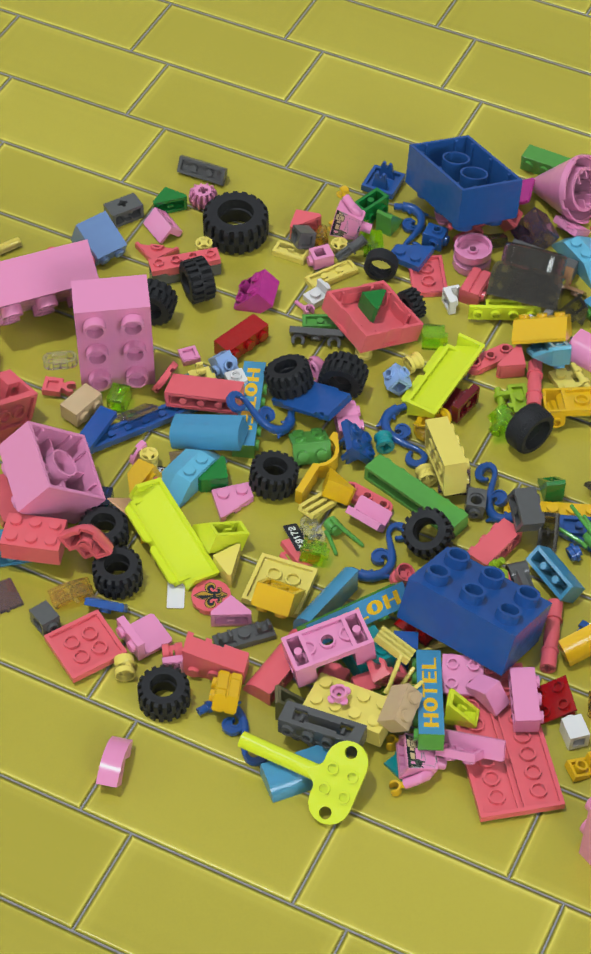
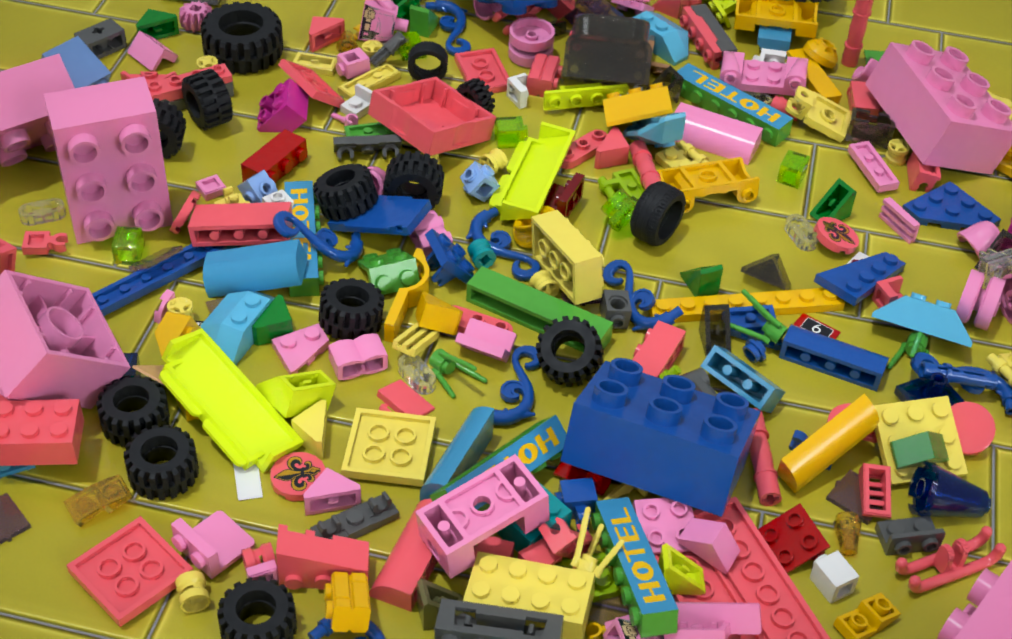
camera: 15 degrees left, 5 degrees down
dark grey brick [29,600,61,637] -> none
coral brick [57,524,114,560] -> none
tan brick [60,383,103,427] -> none
blue tile [79,405,117,452] -> none
blue plate [84,597,129,614] -> none
yellow slope [251,577,306,619] -> none
black sticker [283,523,310,551] -> none
dark grey brick [290,225,317,249] -> none
clear neon green brick [298,535,330,567] -> none
bright pink plate [327,684,351,705] -> none
green slope [358,289,386,323] -> none
light yellow tile [373,626,416,665] -> none
tan brick [377,683,423,733] -> none
coral wheel [389,563,415,587] -> none
blue wing [391,244,435,272] -> none
blue brick [422,222,450,252] -> none
dark grey brick [507,487,545,532] -> none
bright pink brick [508,667,544,732] -> none
none -> coral tile [278,59,345,108]
none -> bright pink brick [328,333,388,380]

